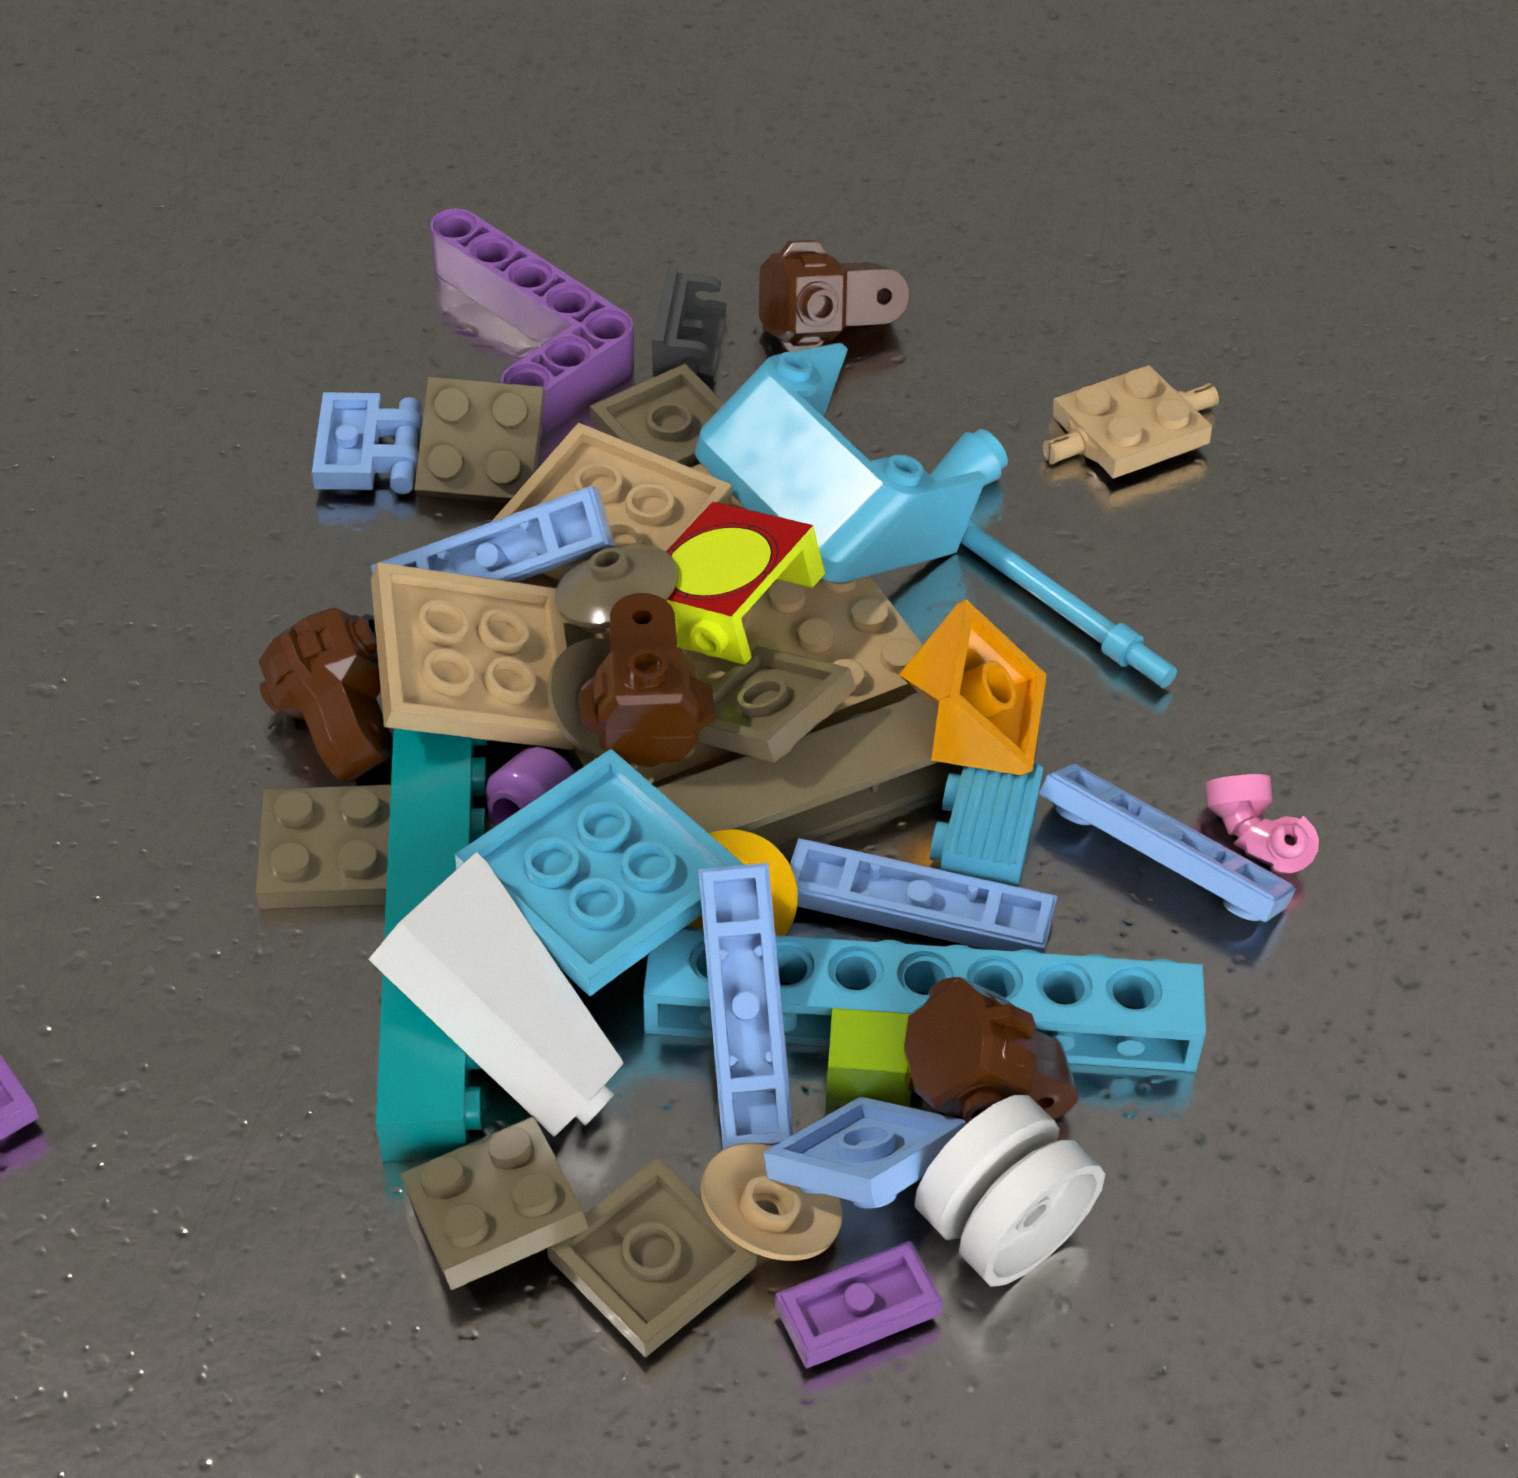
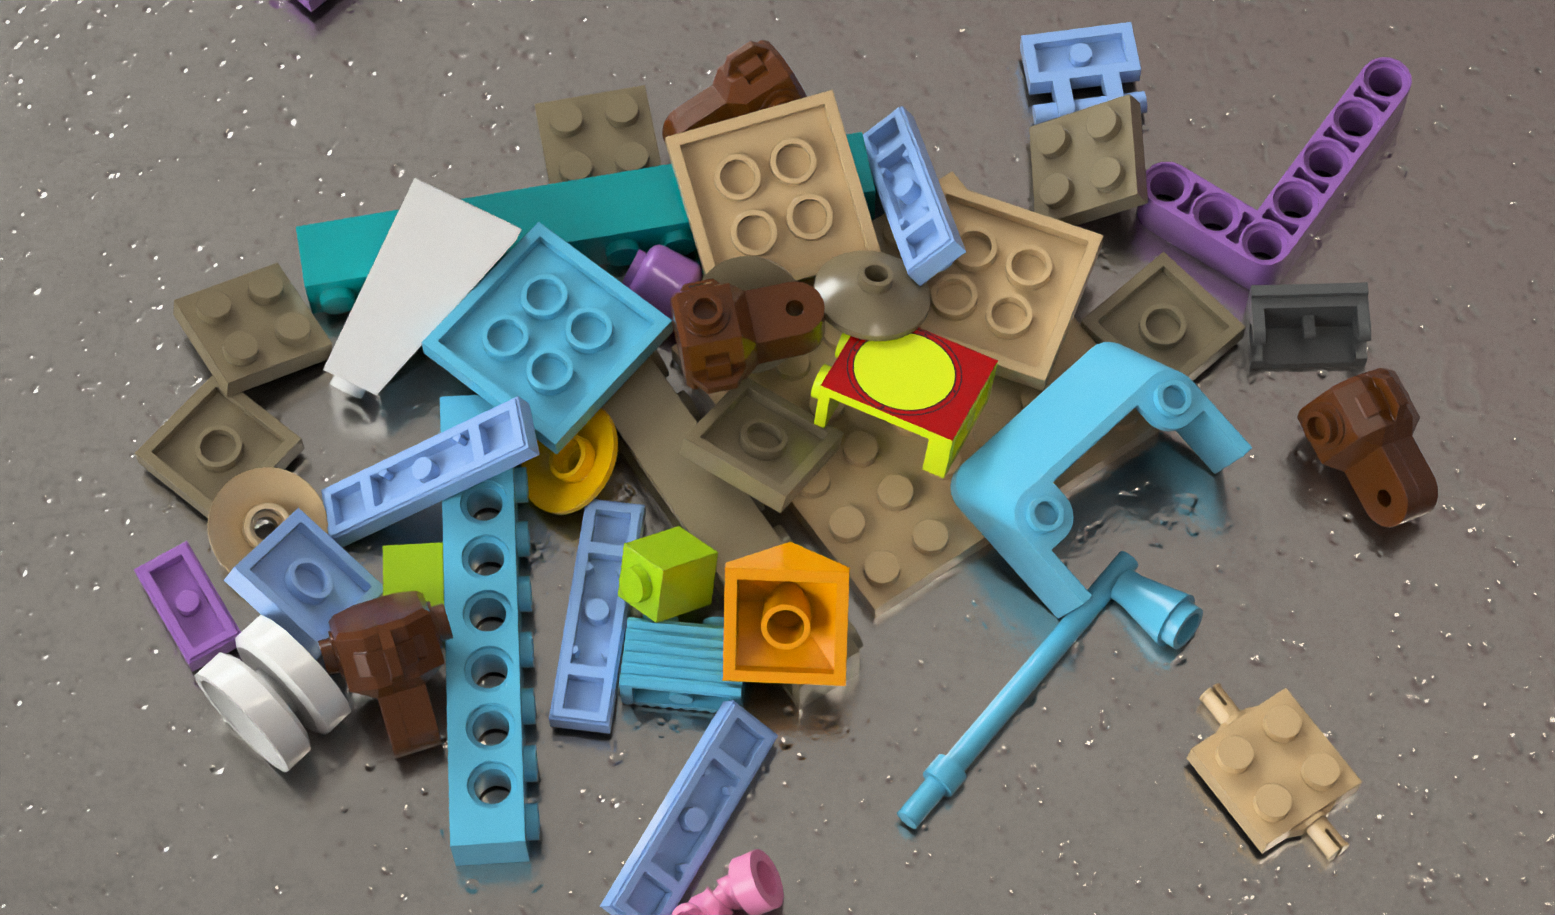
camera: 85 degrees right, 15 degrees up
none -> lime brick [618,526,718,623]

